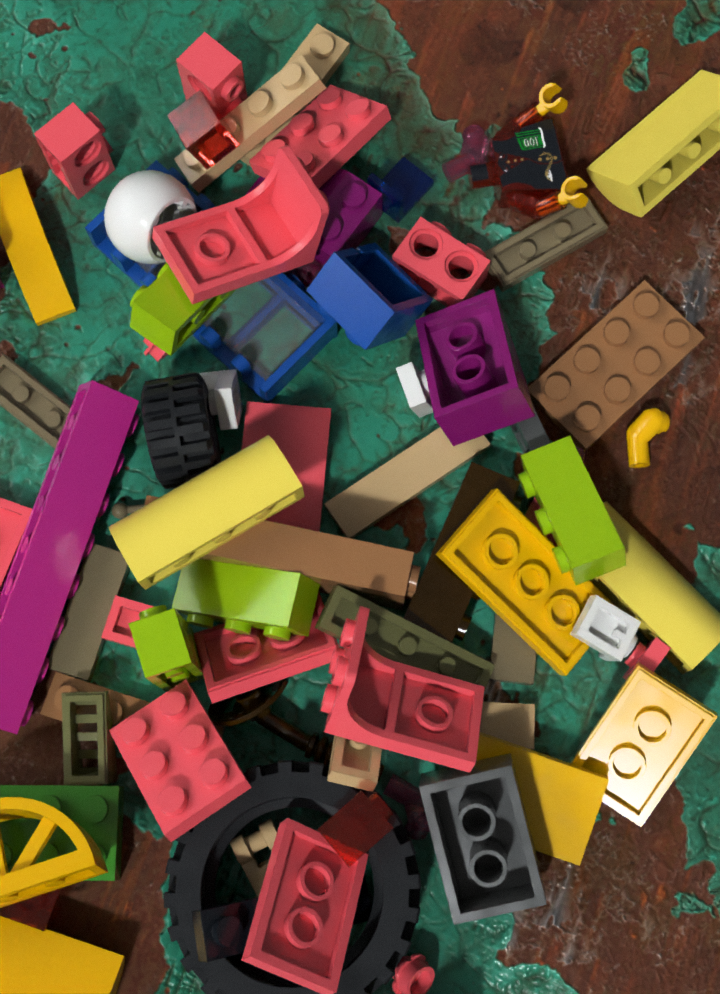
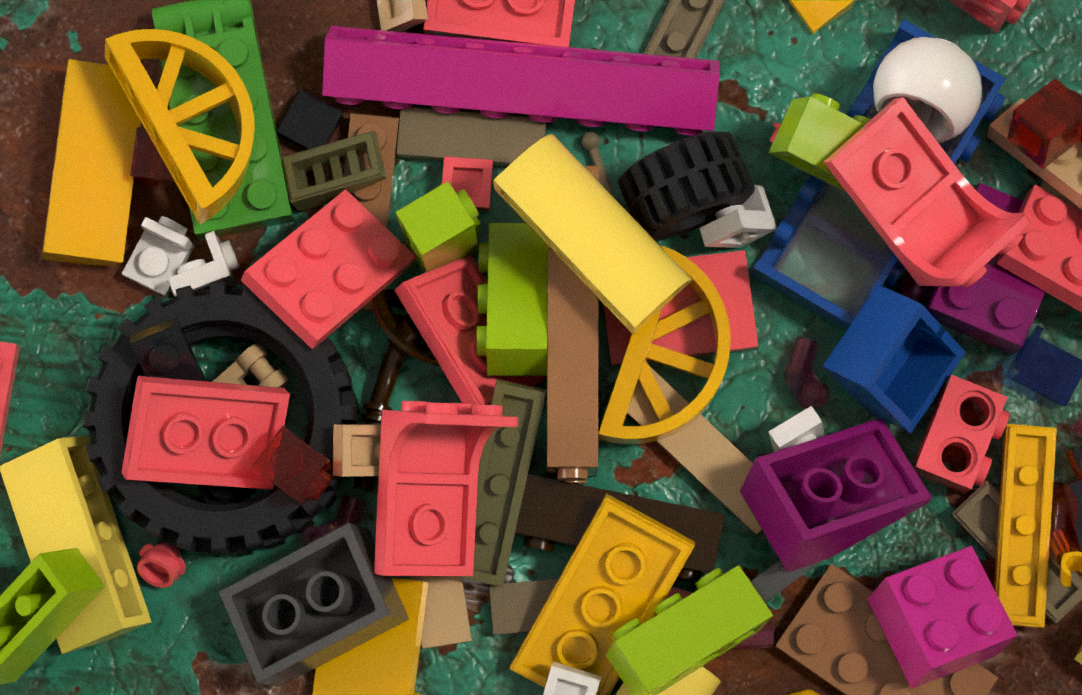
camera: 80 degrees right, 5 degrees up
none -> white bracket [122,216,195,298]
none -> white bracket [168,231,240,297]
none -> black tile [277,90,344,150]
none -> yellow window [598,246,731,444]
none -> clear pink arm [783,336,830,409]
none -> dark pink brick [867,546,1018,689]
none -> yellow tile [994,424,1057,629]

